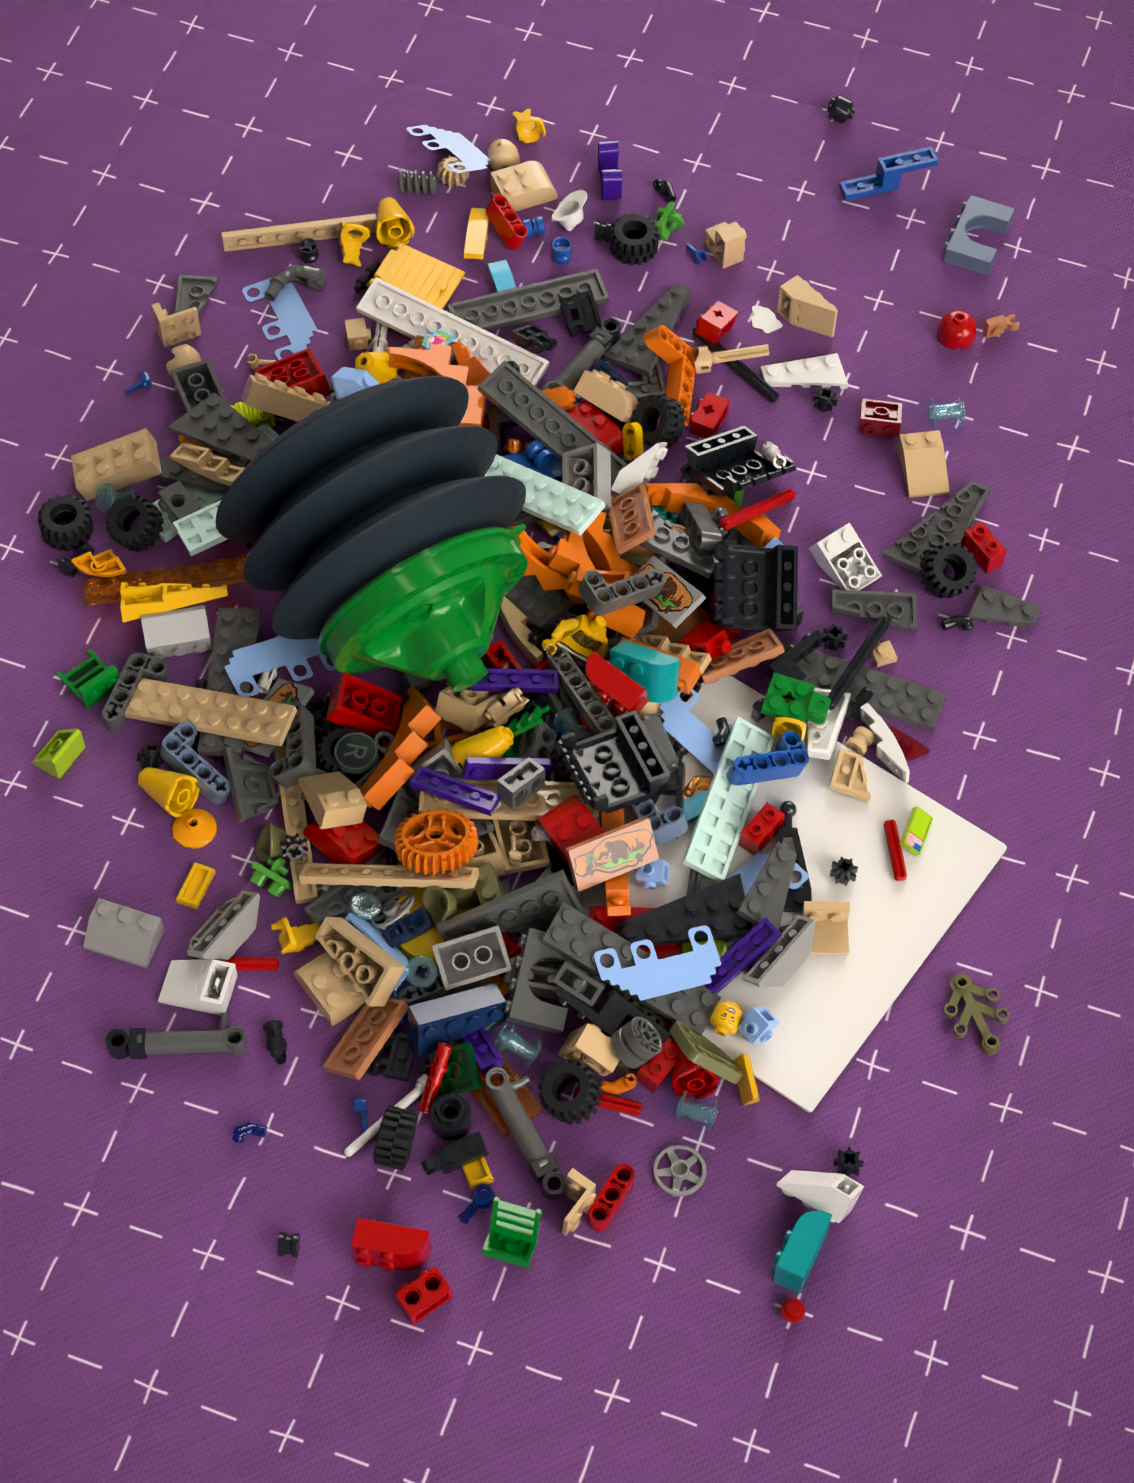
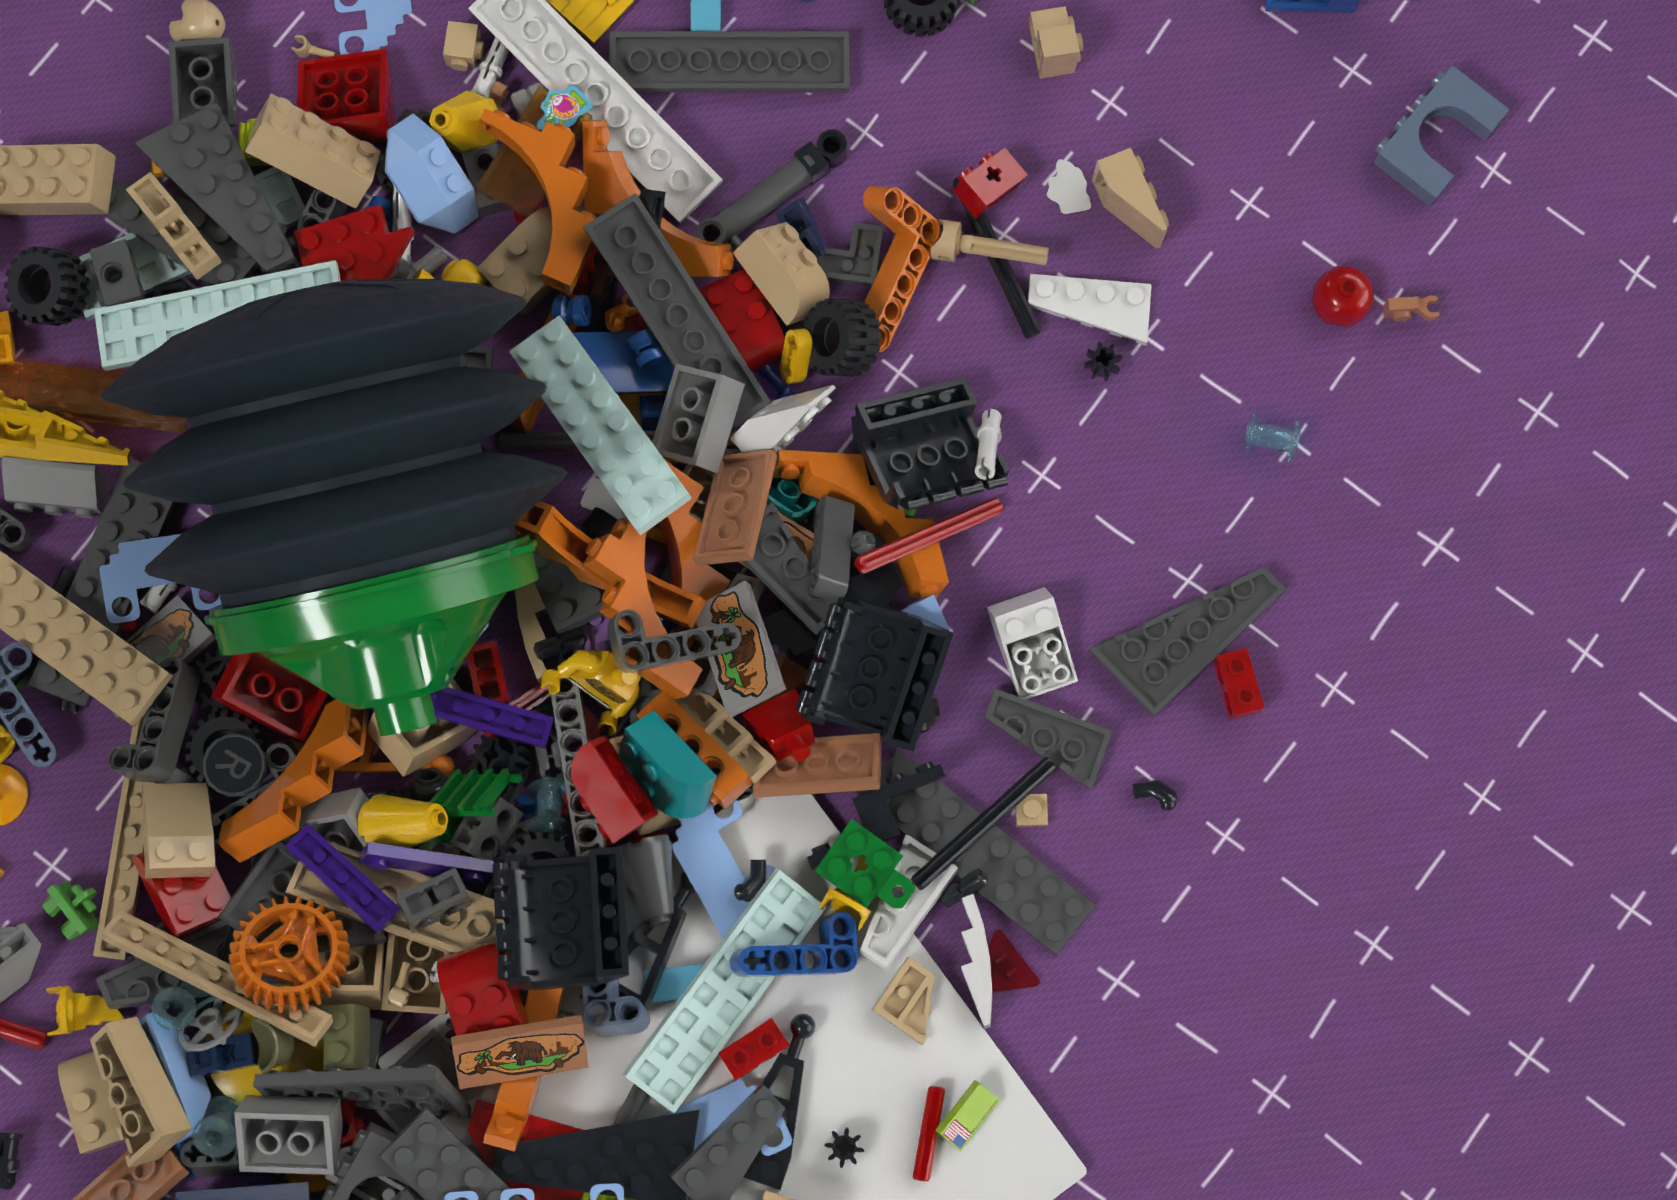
camera: 15 degrees right, 20 degrees up
clear light blue hose [95,483,137,512] -> none
blue hand [125,372,152,394] -> none
dark grey wing [222,747,278,823] -> none
olive helmet [255,822,287,861] -> none
black gear [281,833,308,862] -> none
tan hinge [484,687,530,727] -> none
black plate [509,323,557,354] -> none
black plate [559,290,601,337] -> none
dark grey wing [603,284,692,377] -> none
light blue brick [634,859,670,889] -> none
clear orange arm [683,774,714,797] -> none
blue hand [686,244,707,264] -> none
red brick [689,392,730,439] -> none
black gear [822,624,848,652] -> none
tan wheel [845,726,875,756] -> none
dark red plate [859,398,902,438] -> none
tan slope [897,430,950,498] -> none
black tyre [919,542,977,599] -> none
dark grey wing [968,585,1042,628] -> none

